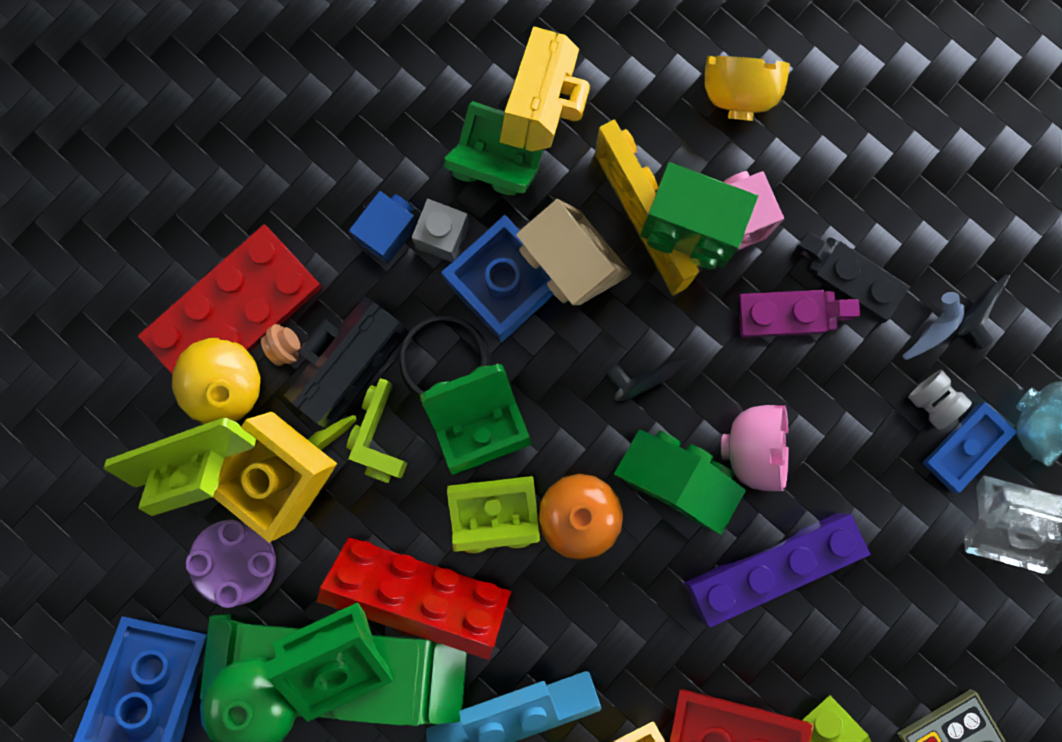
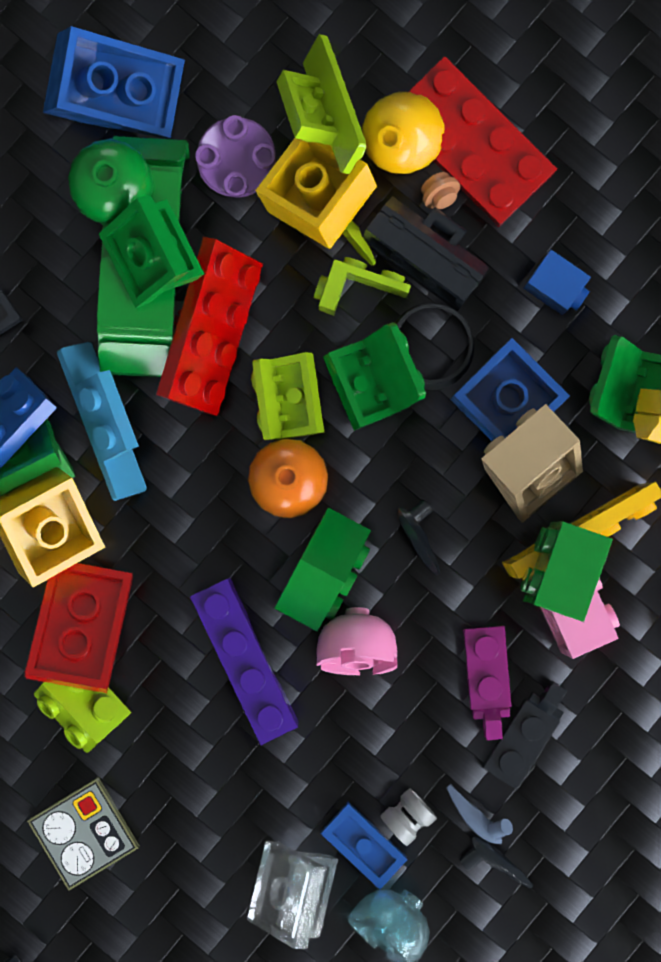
camera: 85 degrees right, 5 degrees up
light grey brick [412,198,470,262] -> none

